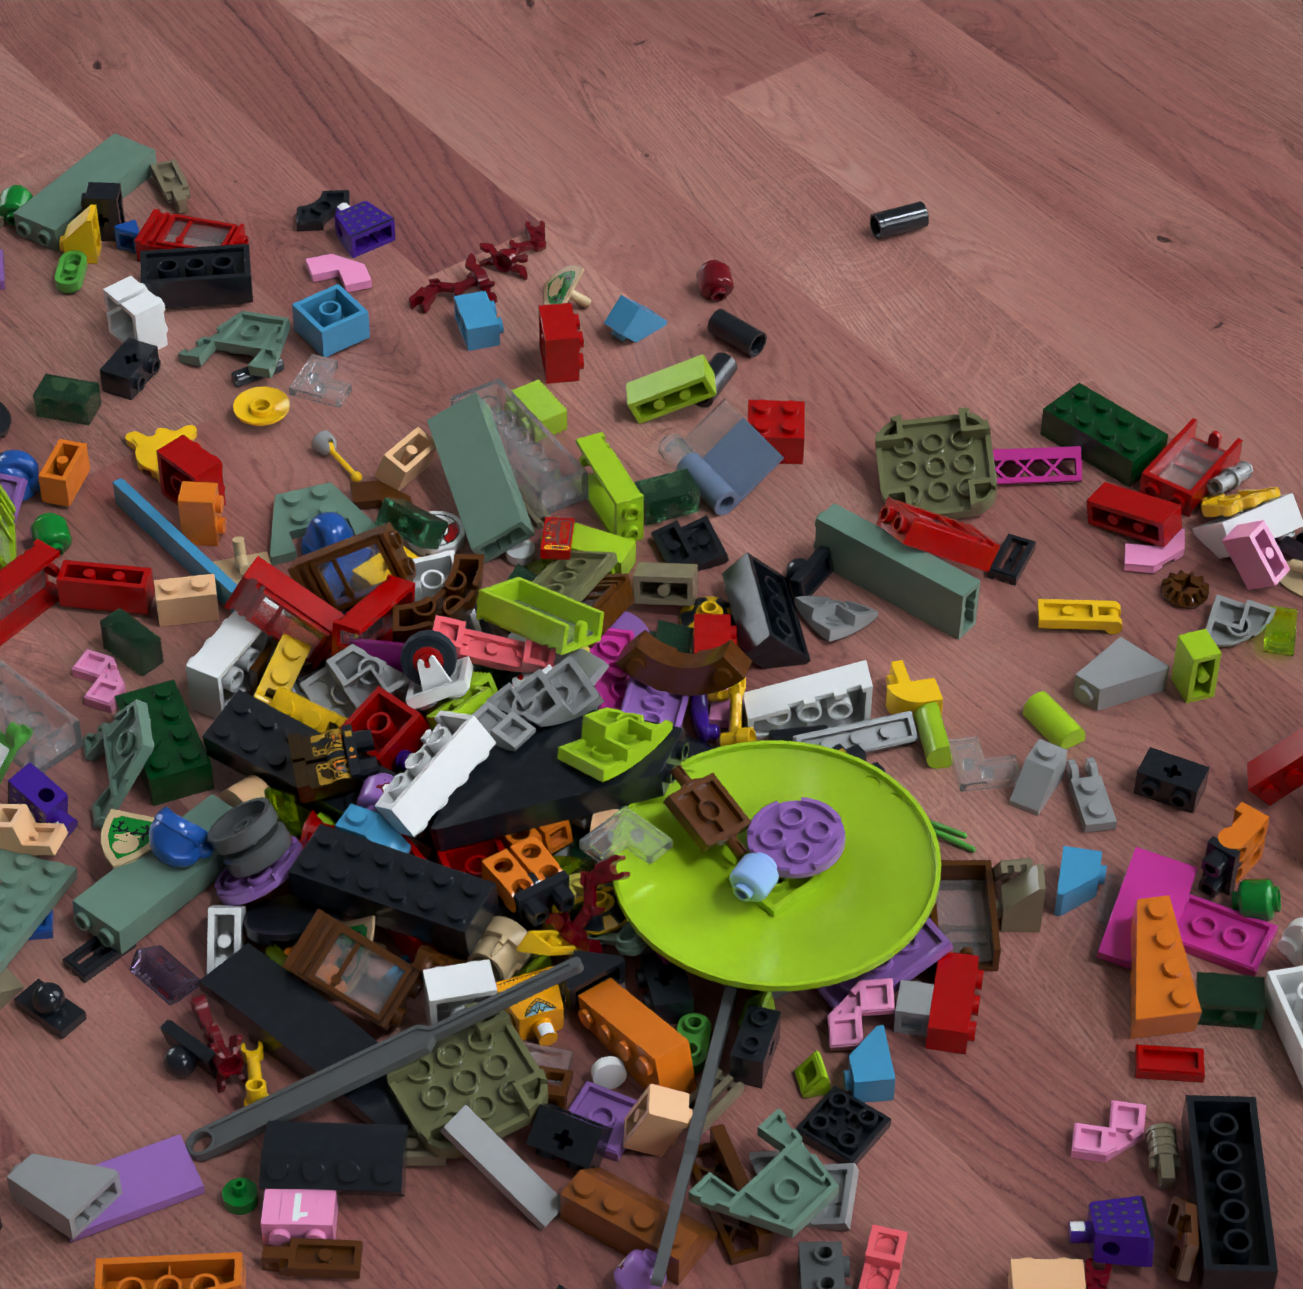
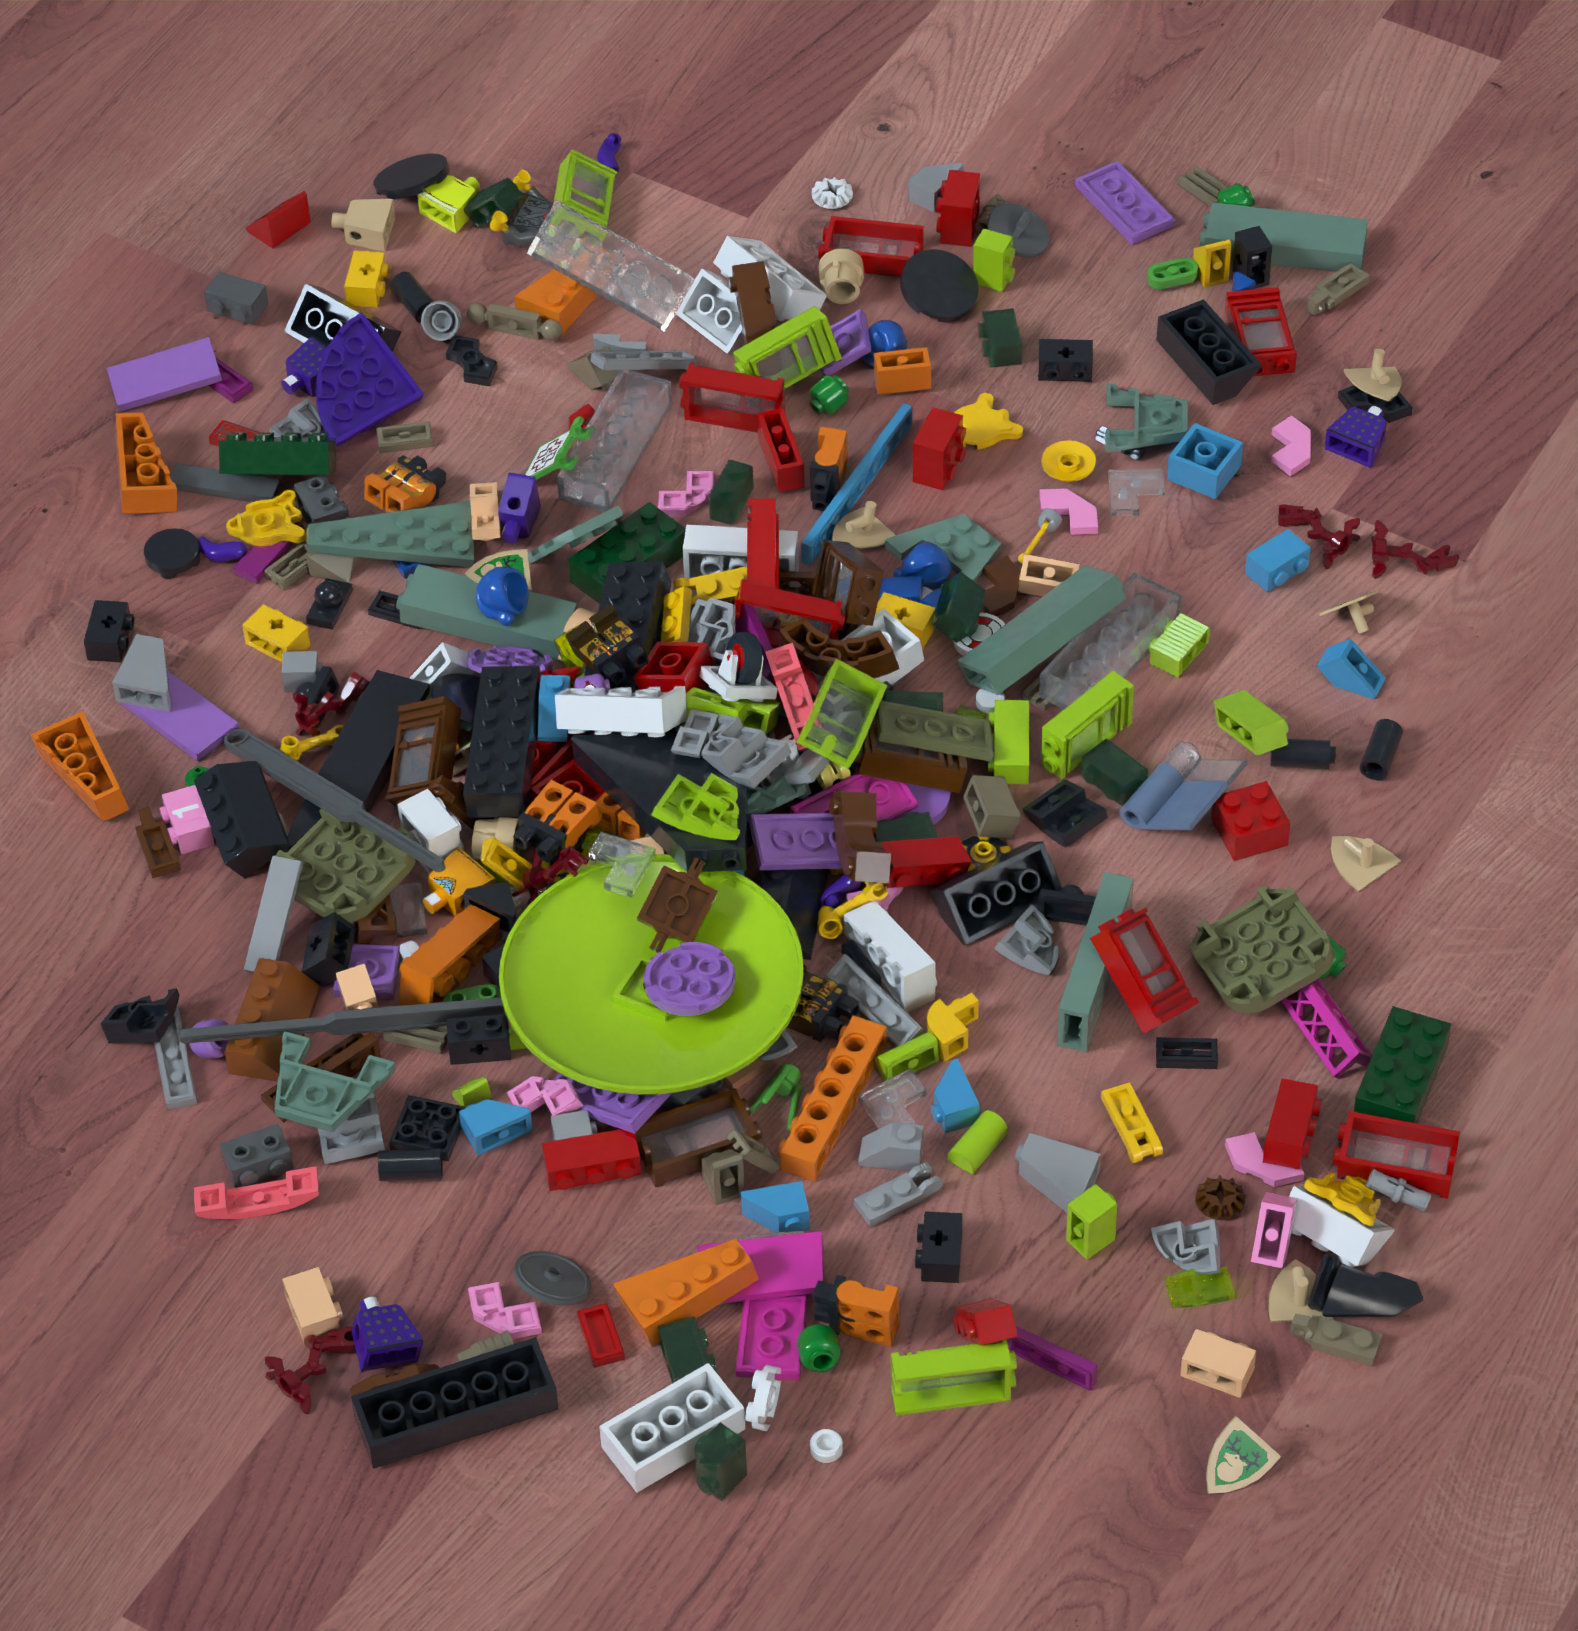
camera: 70 degrees right, 5 degrees up
white piece [103,276,168,350] -> none
clear purple slope [130,945,201,1005] -> none
light nougat brick [154,574,220,627] -> none
orange brick [177,481,226,546] -> none
dark grey wheel [207,797,293,878] -> none
red brick [538,303,584,384] -> none
red tile [540,517,575,560] -> none
dark red head [696,260,734,302] -> none
light blue head [729,852,779,902] -> none
none -> yellow brick [242,604,310,662]
none -> light grey brick [281,651,324,692]
none -> black pin [378,1148,443,1181]
none -> dark grey shield [513,1251,591,1306]
none -> orange brick [777,1015,887,1182]
none -> hips [810,426,848,511]
none -> dark azure slope [930,1058,980,1133]
none -> bright pink tile [1039,488,1098,535]
none -> tan shield [1331,836,1401,892]
none -> tan shield [1344,349,1402,401]

